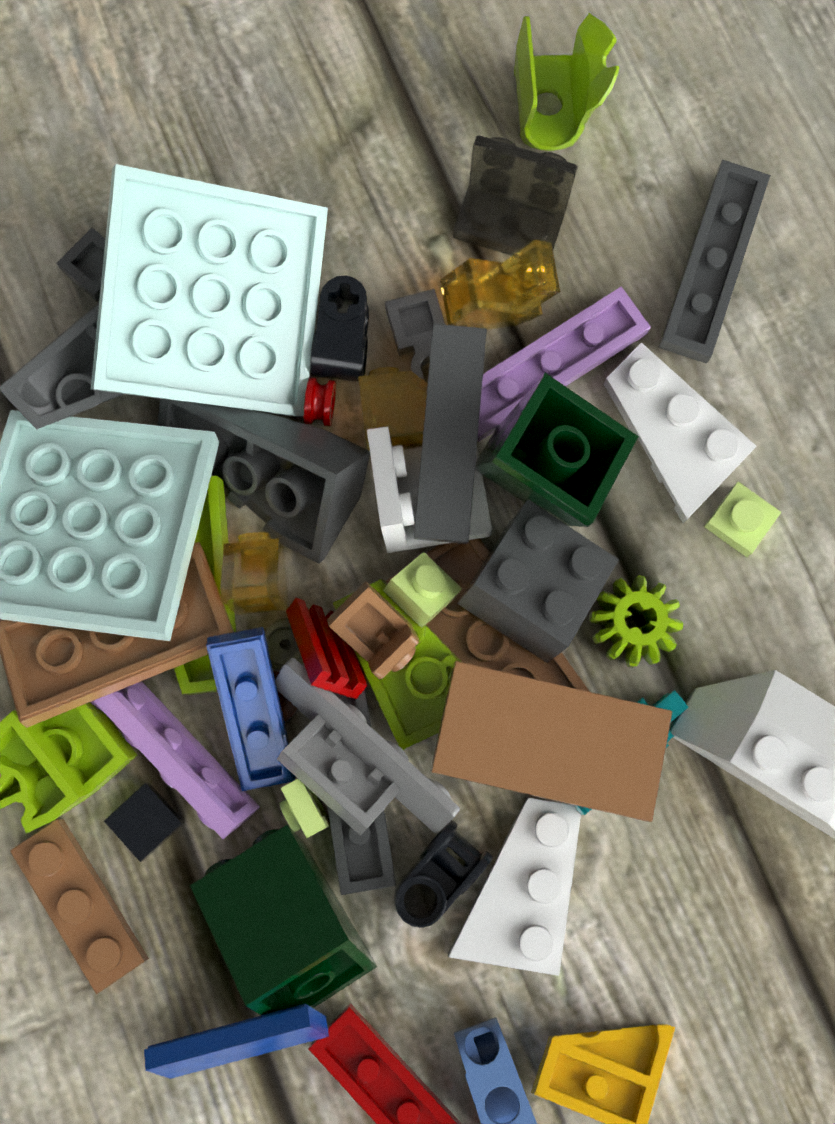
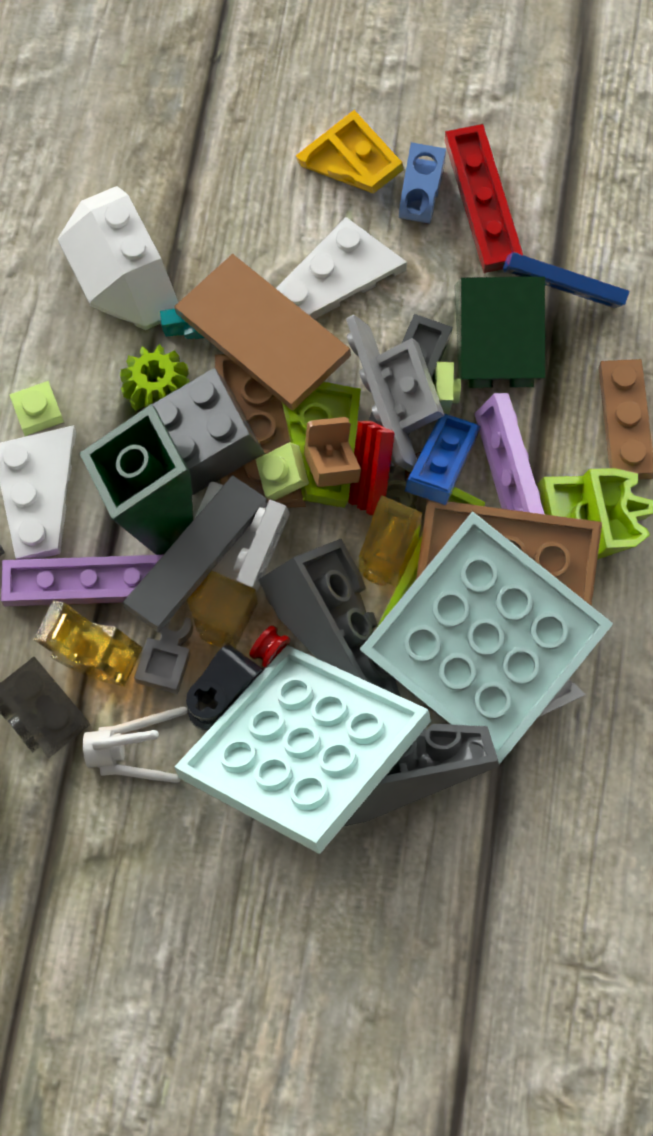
camera: 145 degrees left, 10 degrees down
dark grey plate [56,228,105,302] -> none
black tile [104,783,185,862] -> none
black piece [394,820,493,928] -> none
none -> white plant [83,707,188,783]

